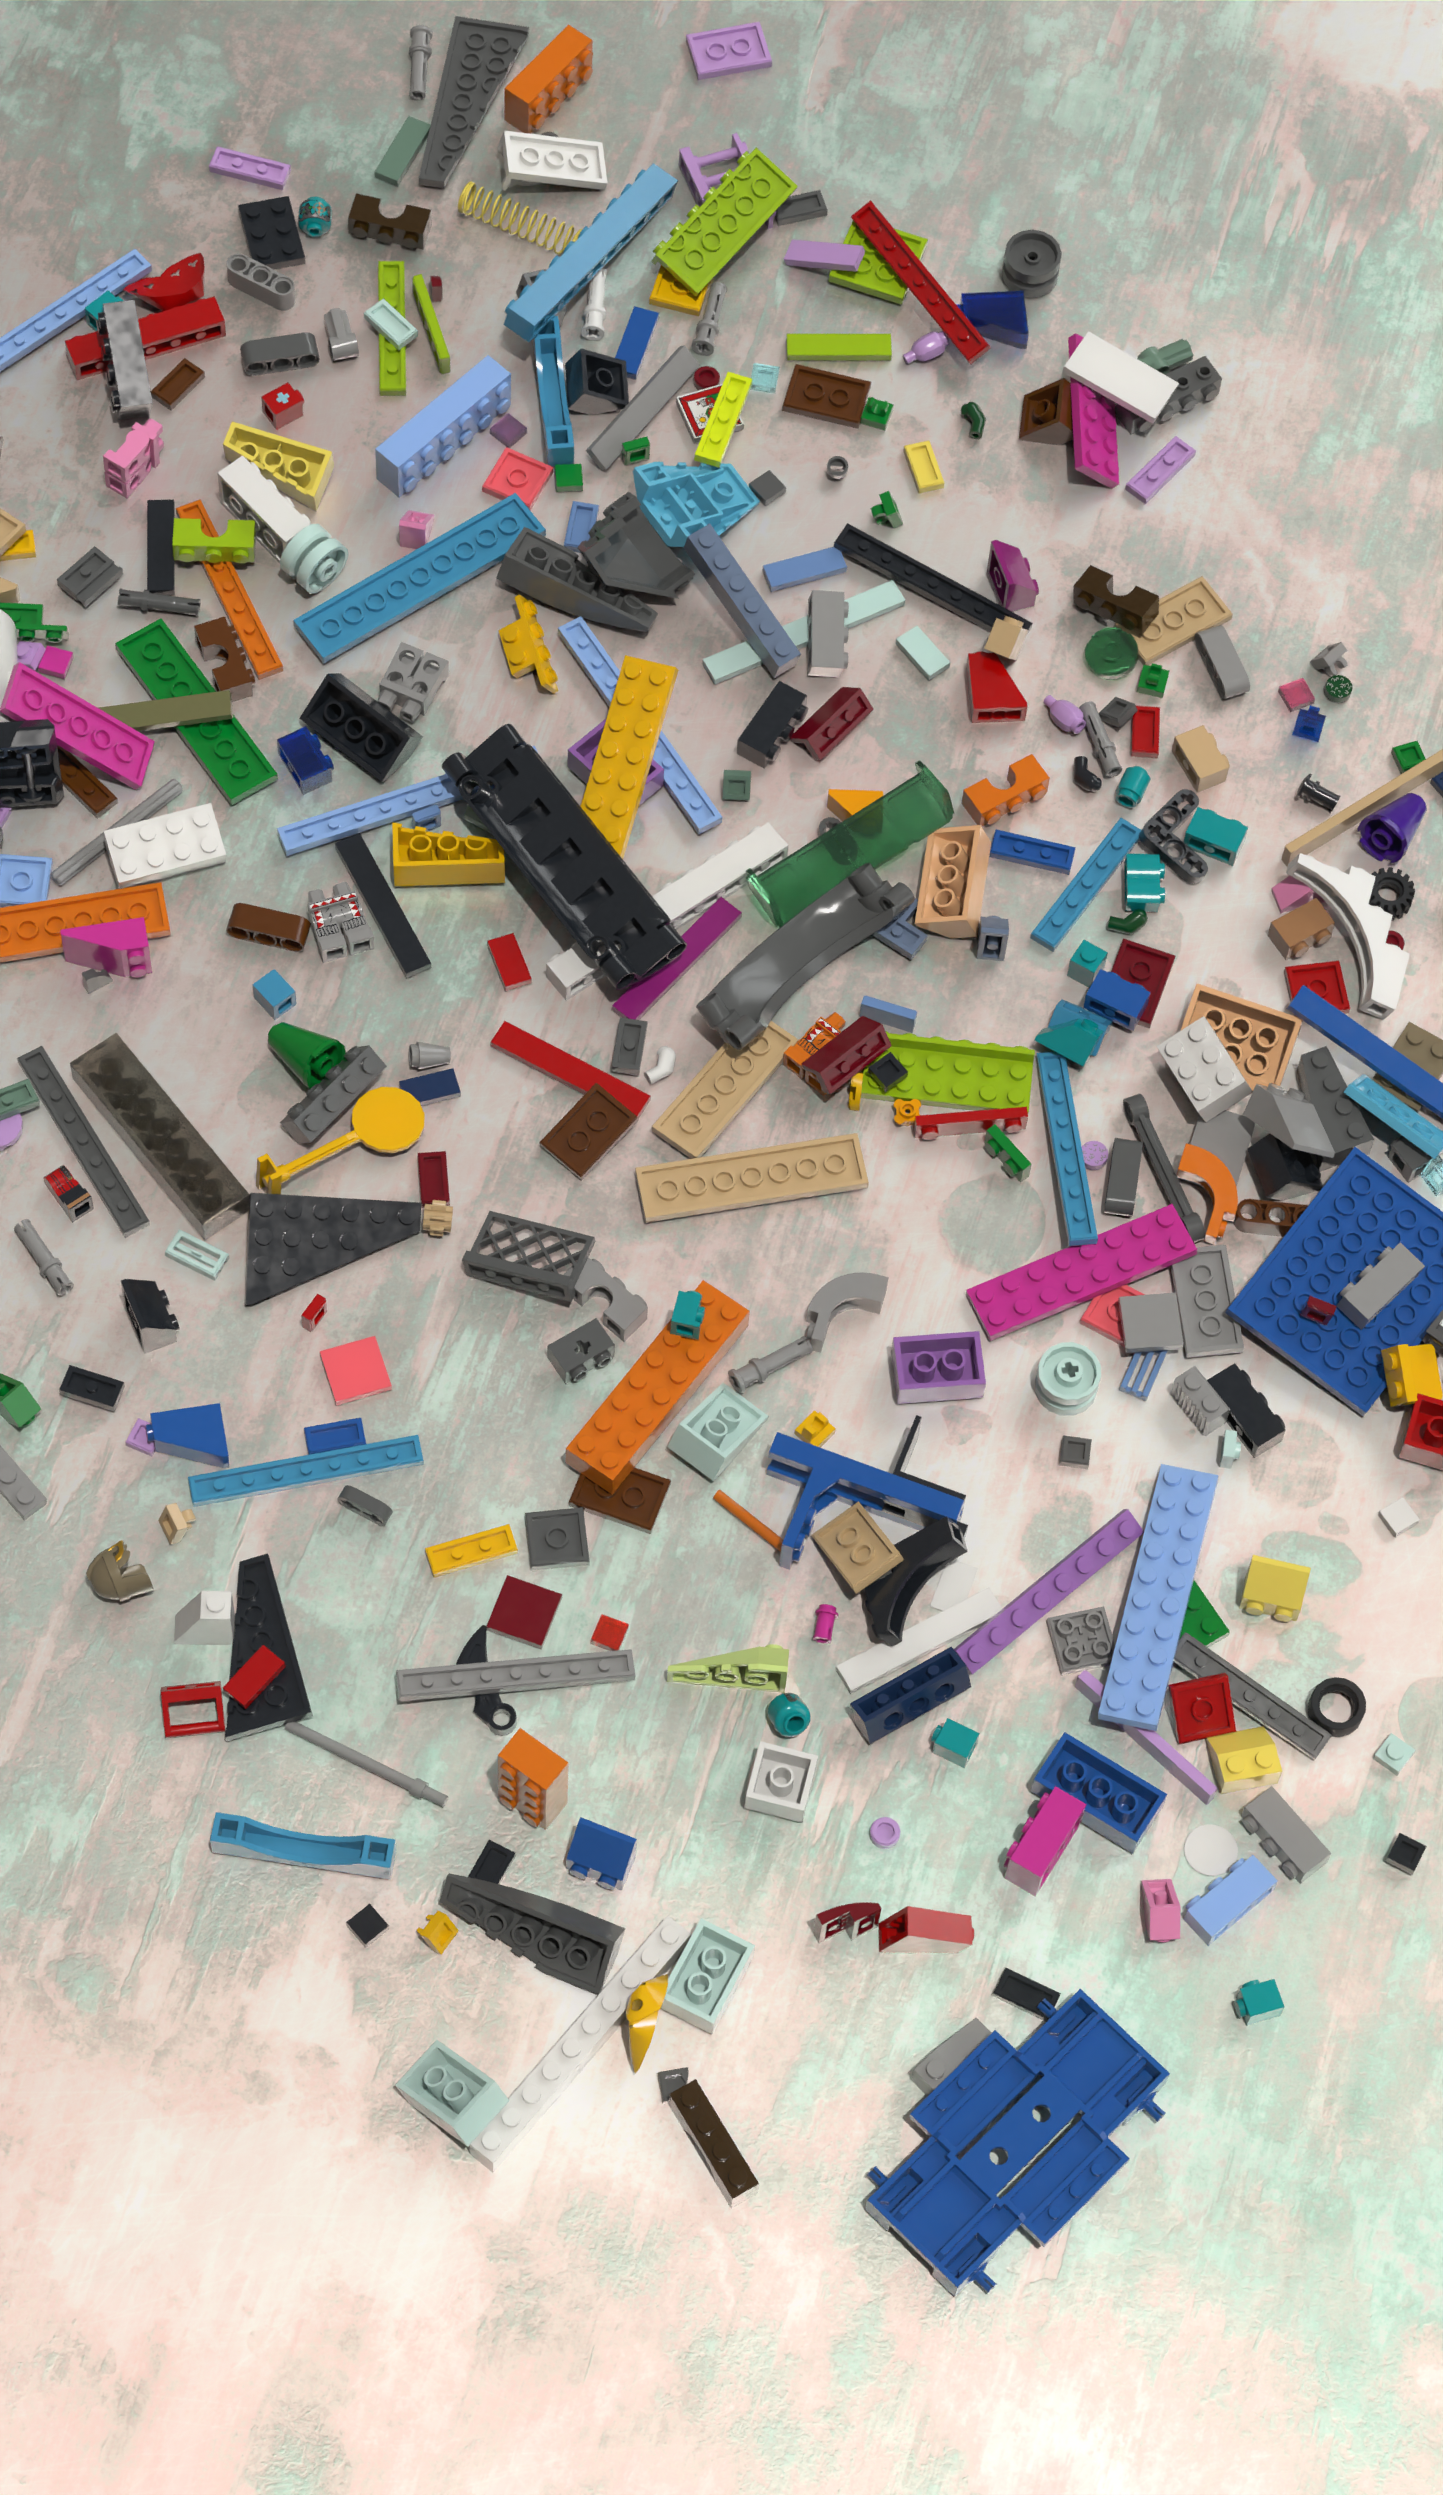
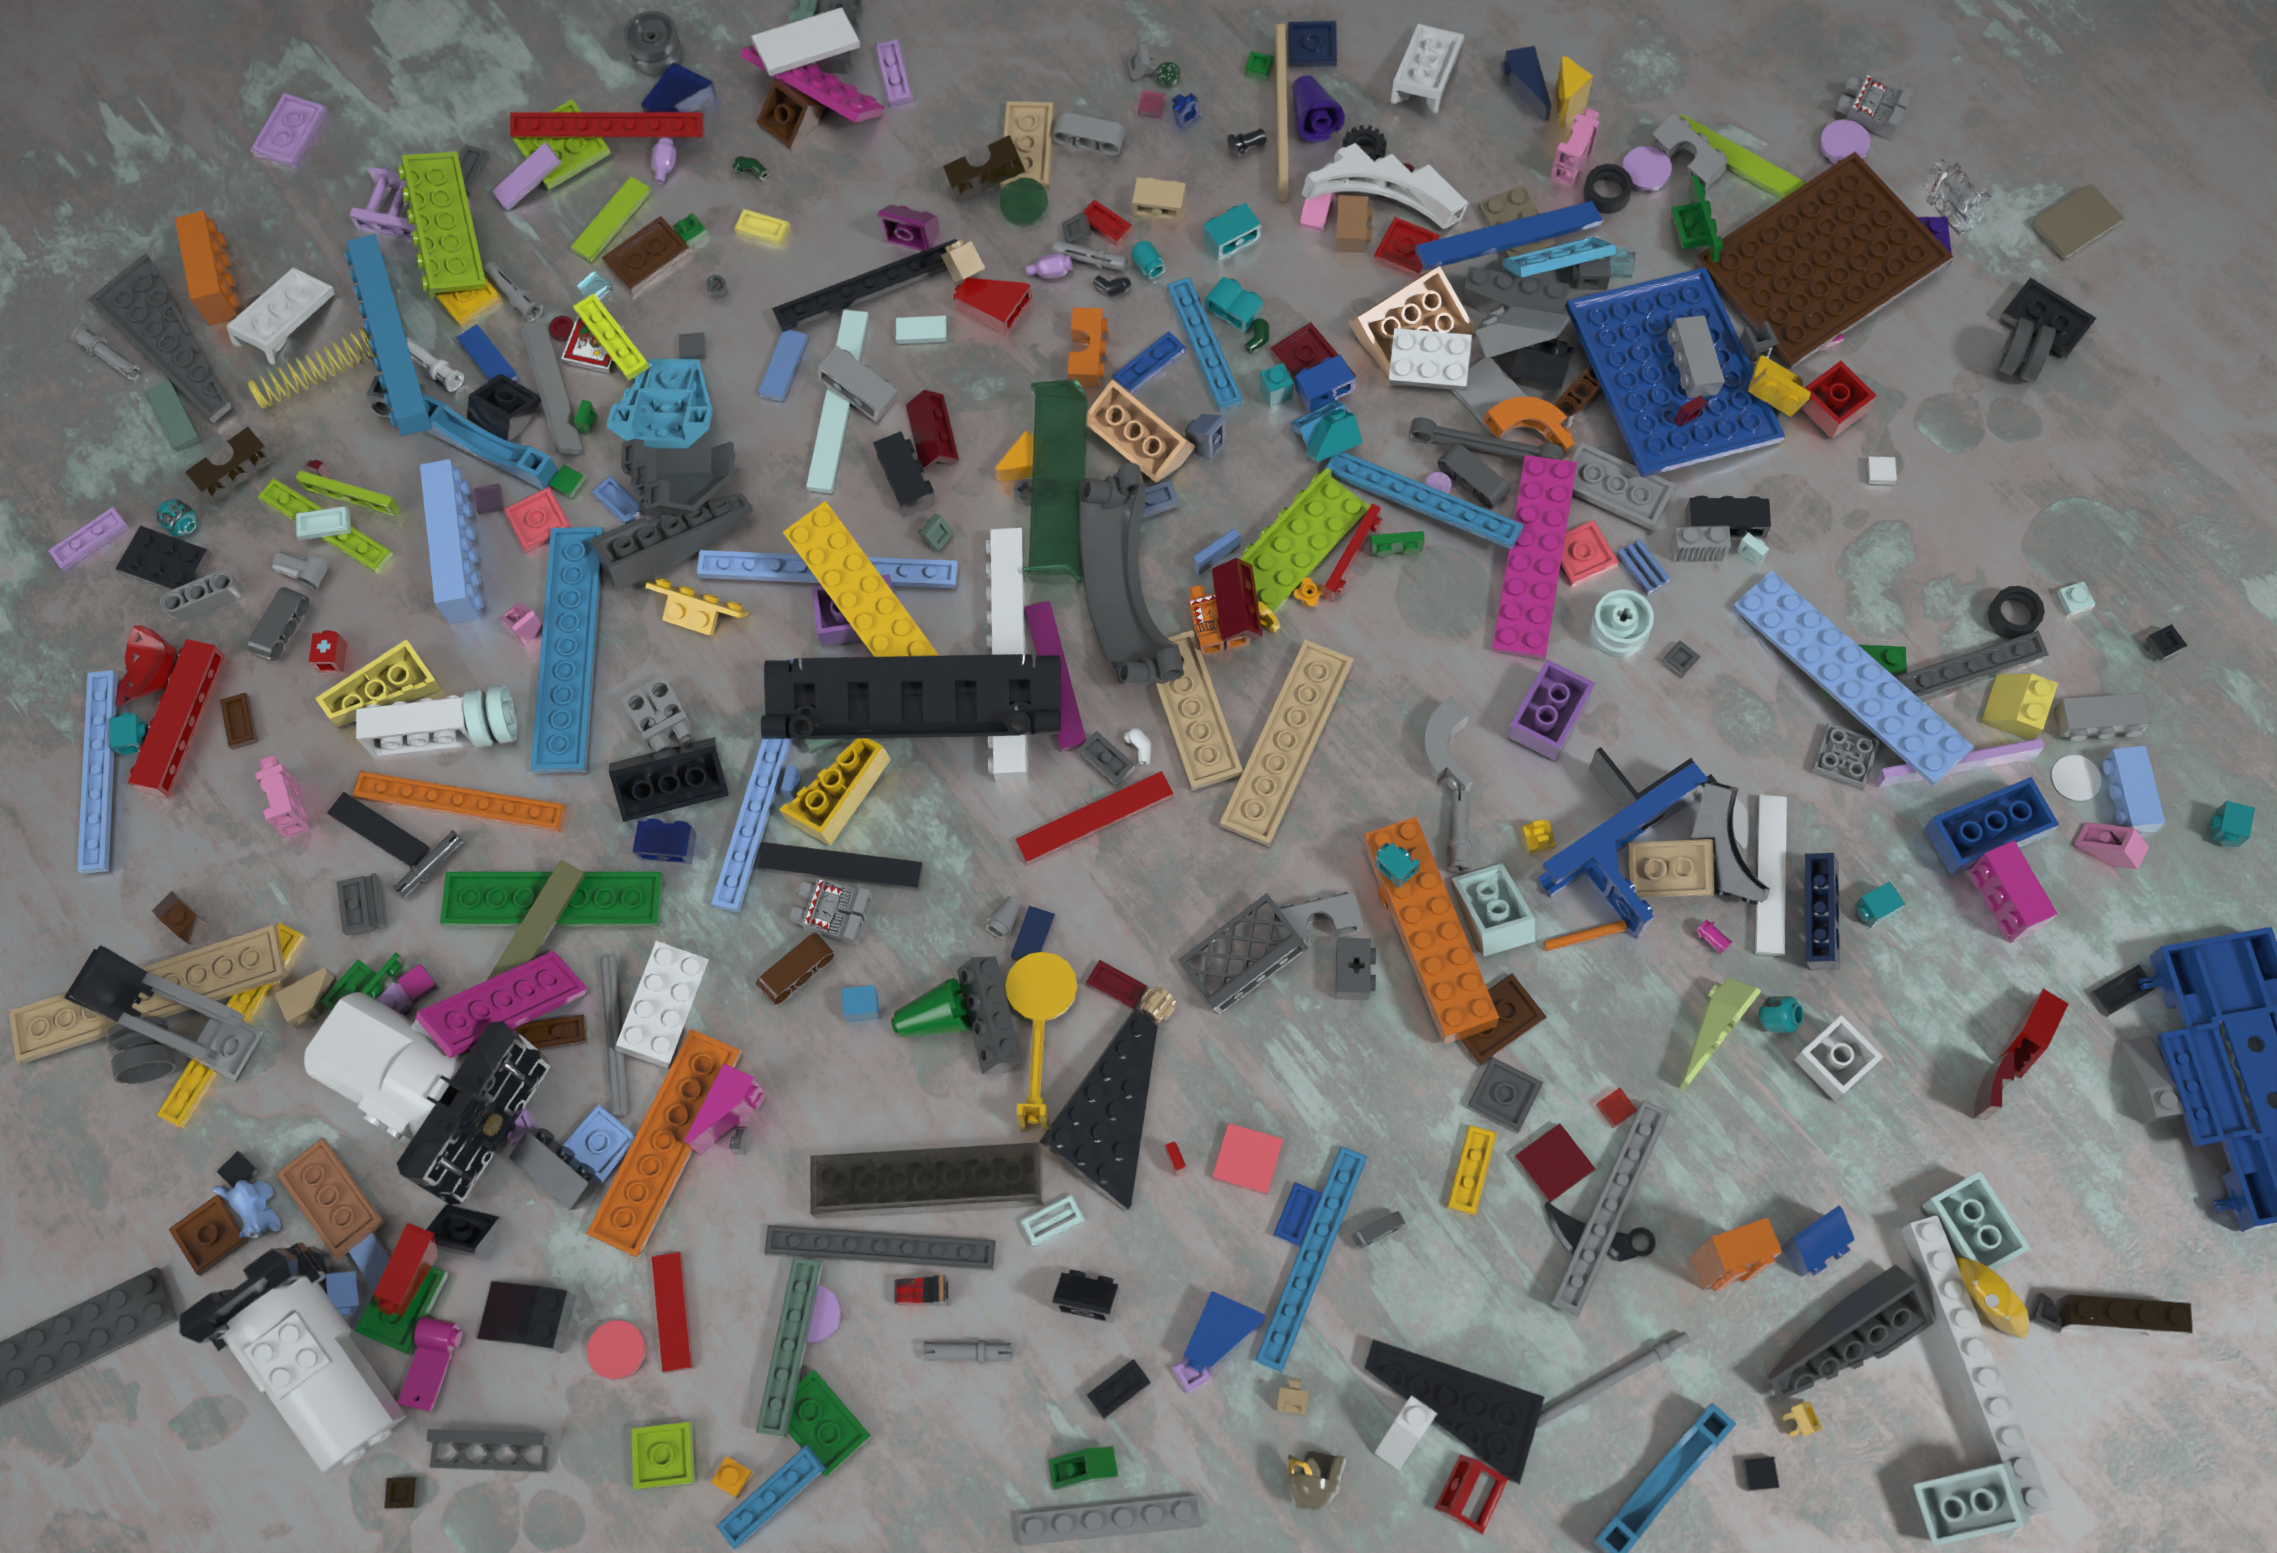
camera: 45 degrees left, 5 degrees up
brick [96,299,153,420] -> none
lime arch [172,518,256,564] -> none
reddish brown arch [194,616,256,702] -> none
red tile [223,1645,286,1709] -> none
black tile [468,1840,516,1884] -> none
red tile [487,933,532,992] -> none
reddish brown tile [539,1083,638,1181] -> none
sand blue brick [684,523,801,678] -> none
black plate [868,1052,908,1092] -> none
green tile [870,491,903,528] -> none
lavender tile [870,1817,900,1849] -> none
medium lavender plate [954,1509,1144,1674] -> none
light grey tile [1118,1293,1184,1353] -> none
green tile [1137,663,1170,698] -> none
black beam [1139,789,1208,884] -> none
red tile [1168,1673,1236,1744] -> none
light yellow slope [1239,1555,1311,1622] -> none

